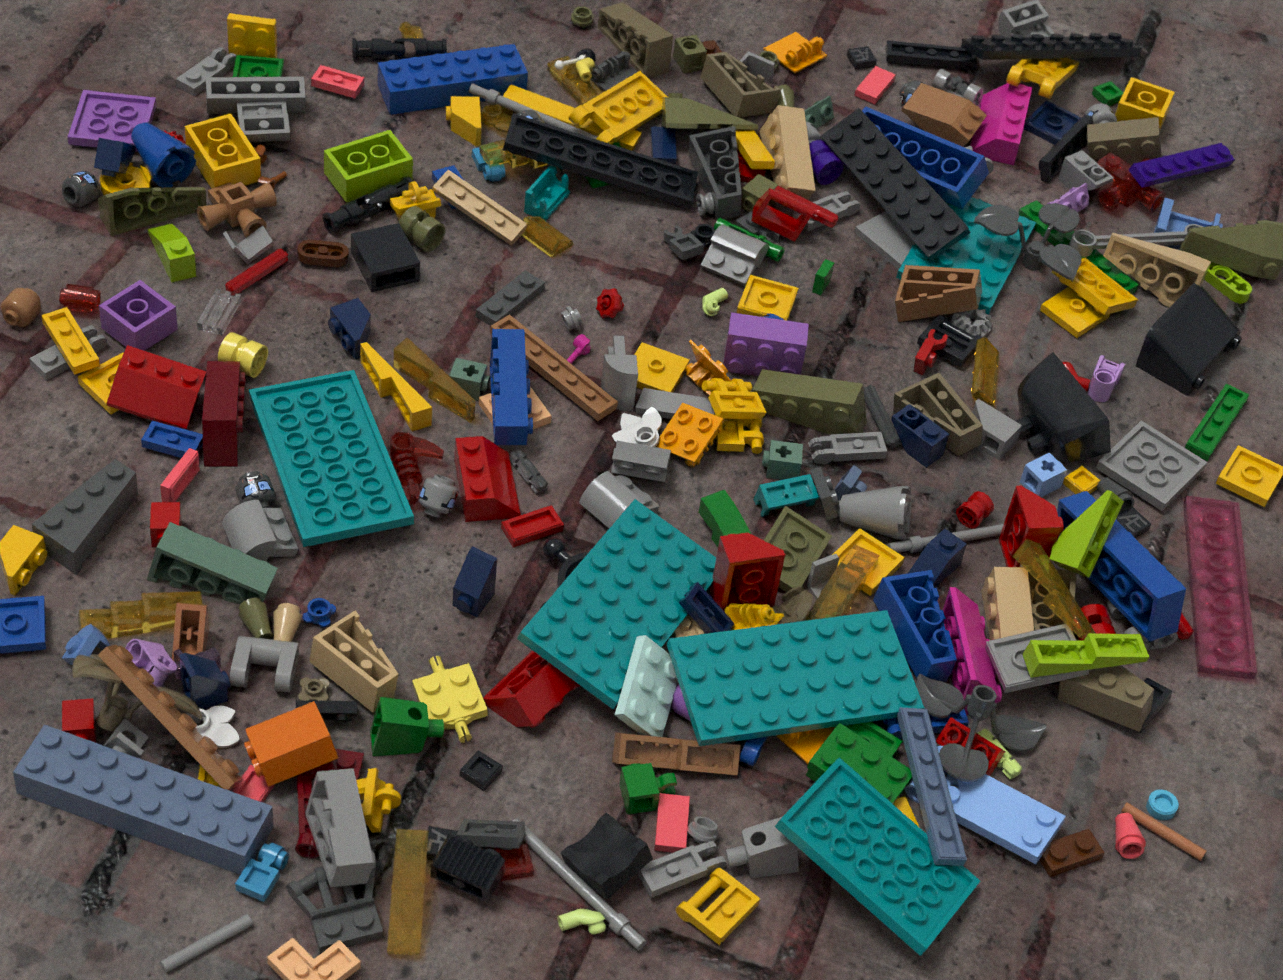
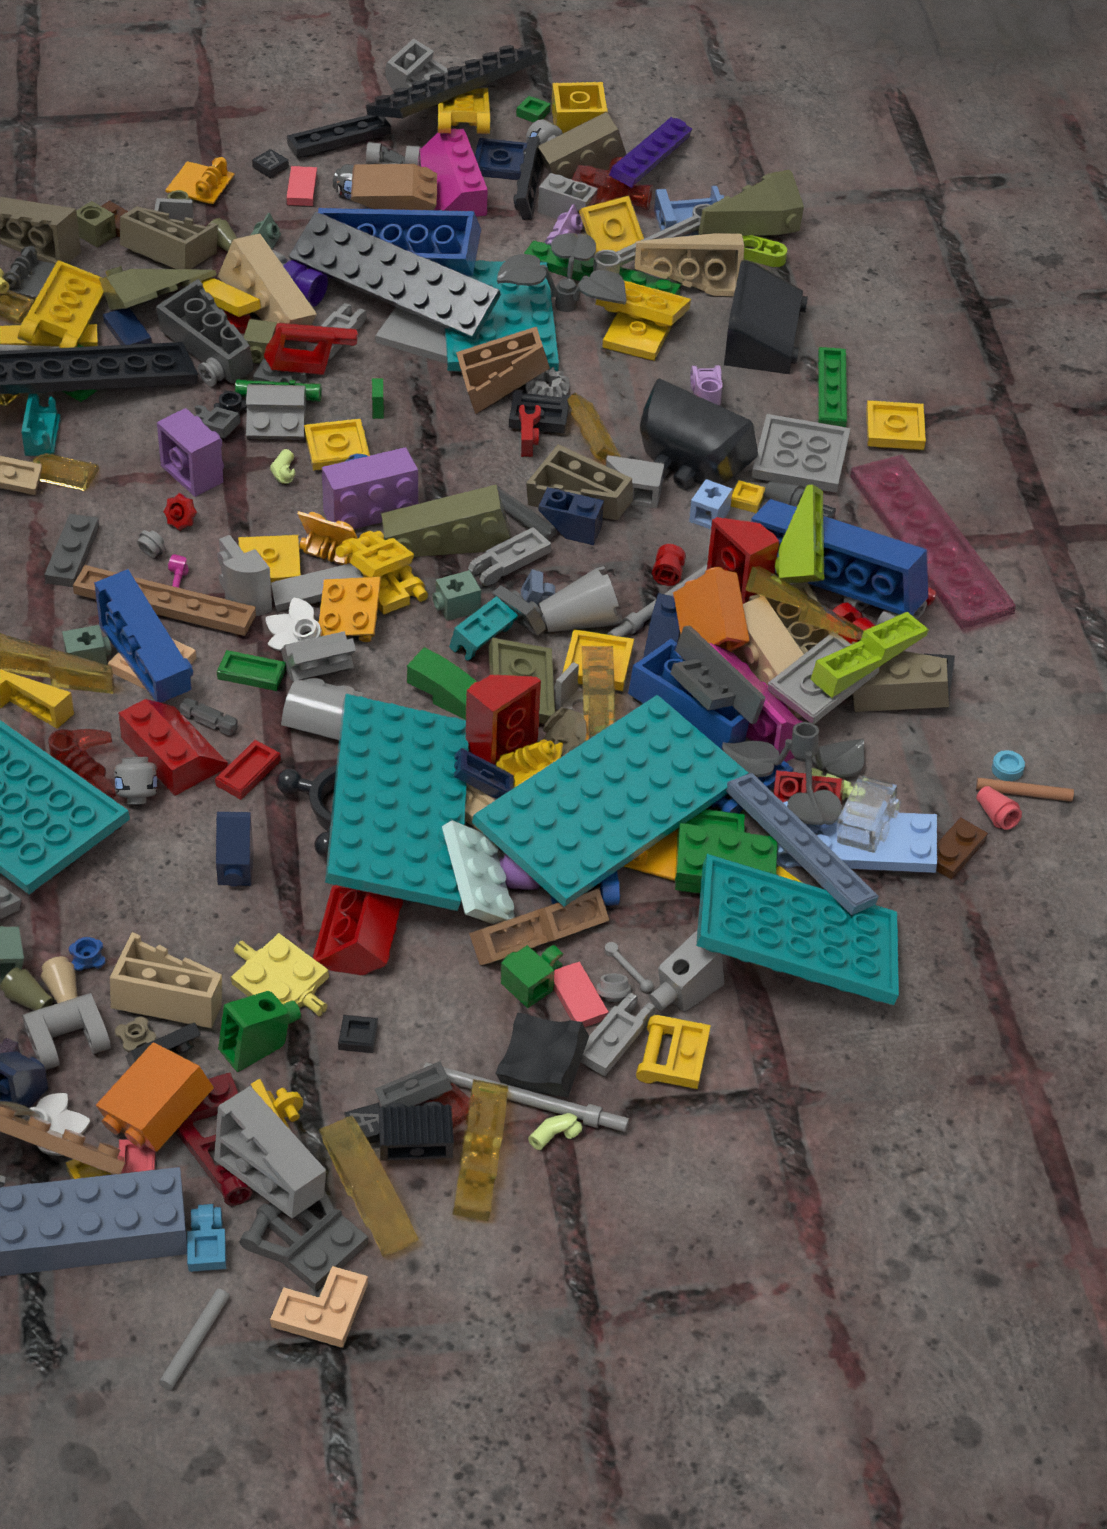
camera: 25 degrees left, 0 degrees up
none -> medium lavender brick [157,408,224,497]
none -> green tile [217,650,286,691]
none -> clear yellow slope [452,1079,508,1221]
none -> yellow plate [579,196,644,254]
none -> light grey hinge [605,942,654,993]
none -> dark grey bracket [670,625,765,724]
none -> orange brick [673,567,750,652]
none -> clear brick [837,775,901,853]

